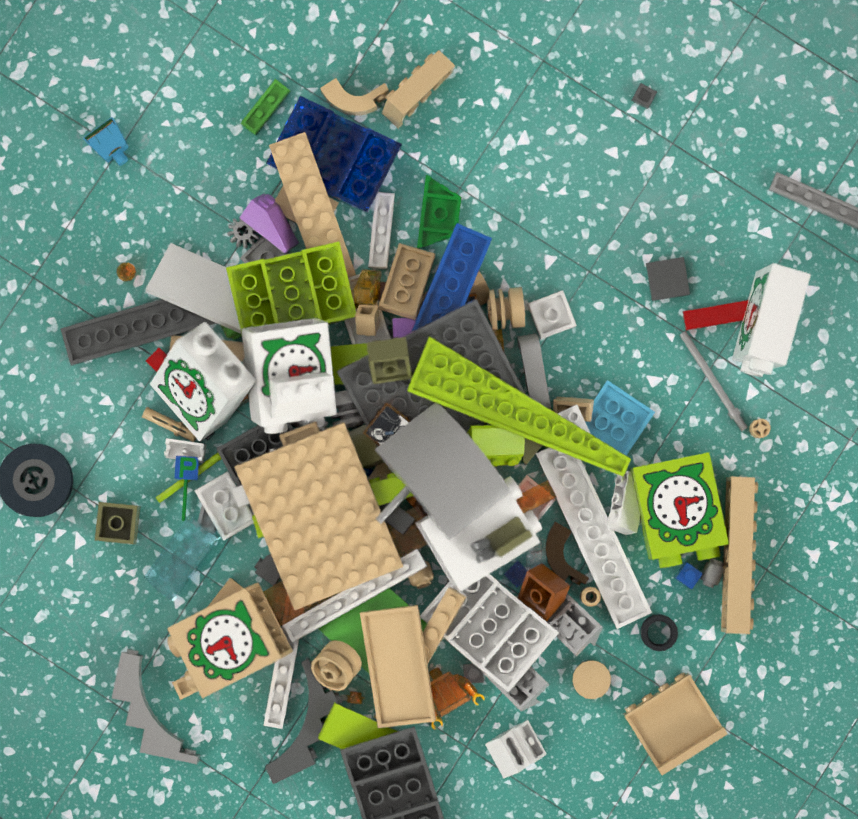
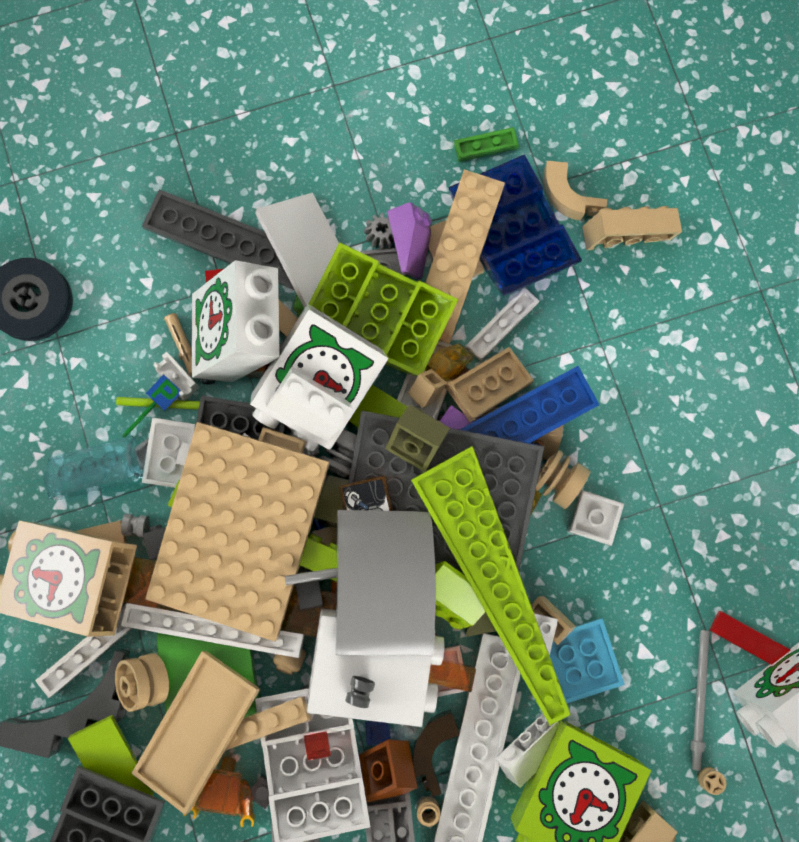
camera: 35 degrees right, 5 degrees down
dark azure torso [83,117,129,166] -> none
olive brick [95,502,141,544] -> none
clear orange plate [117,262,136,282] -> none
clear orange plate [346,691,365,705] -> none
green wing [417,175,462,249] -> none
olive panel [485,516,533,558] -> none
light grey beam [517,333,551,409] -> none
dark grey tile [646,257,690,301] -> none
none -> light grey wheel [121,513,150,537]
none -> clear red tile [304,731,331,761]

